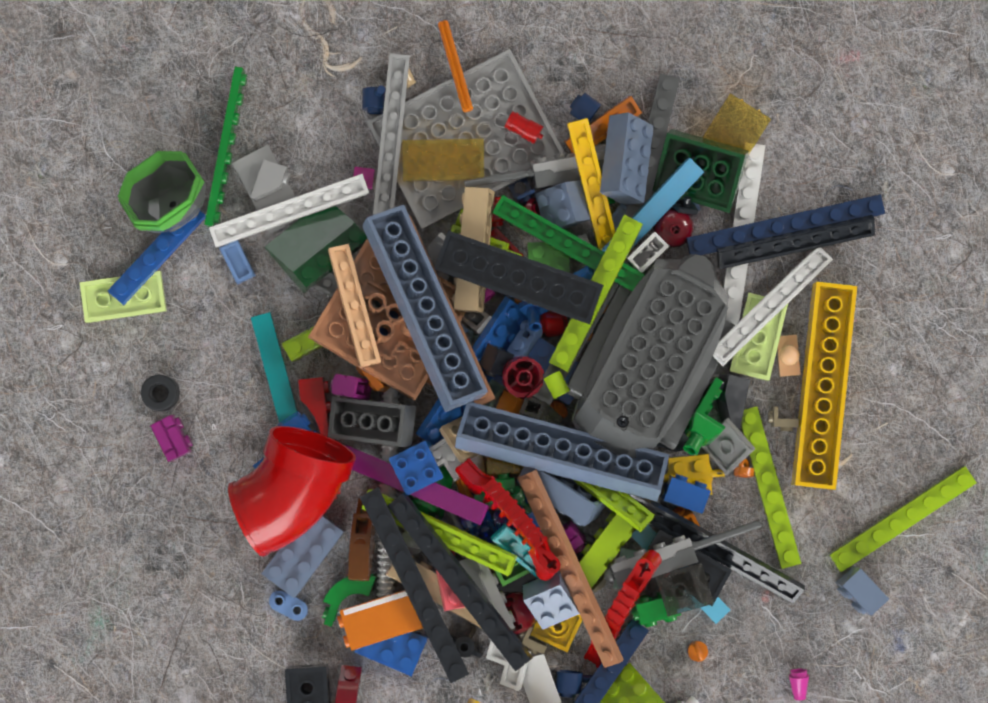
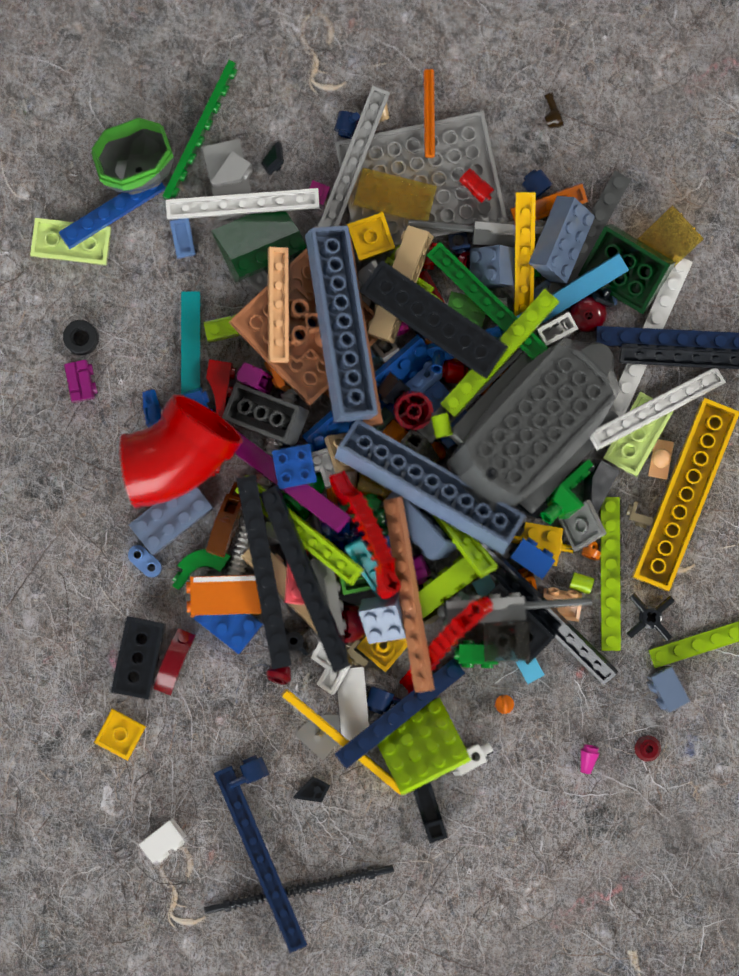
camera: 20 degrees right, 0 degrees up
none -> blue hinge [142,390,162,425]
none -> black piece [261,141,284,175]
none -> dark red cone [266,665,291,685]
none -> yellow plate [347,212,395,261]
none -> light nougat bracket [543,587,582,622]
none -> dark brown bar [544,93,564,128]
none -> lime piece [569,572,594,595]
none -> black bar [626,593,675,642]
none -> dark red cone [635,735,661,762]

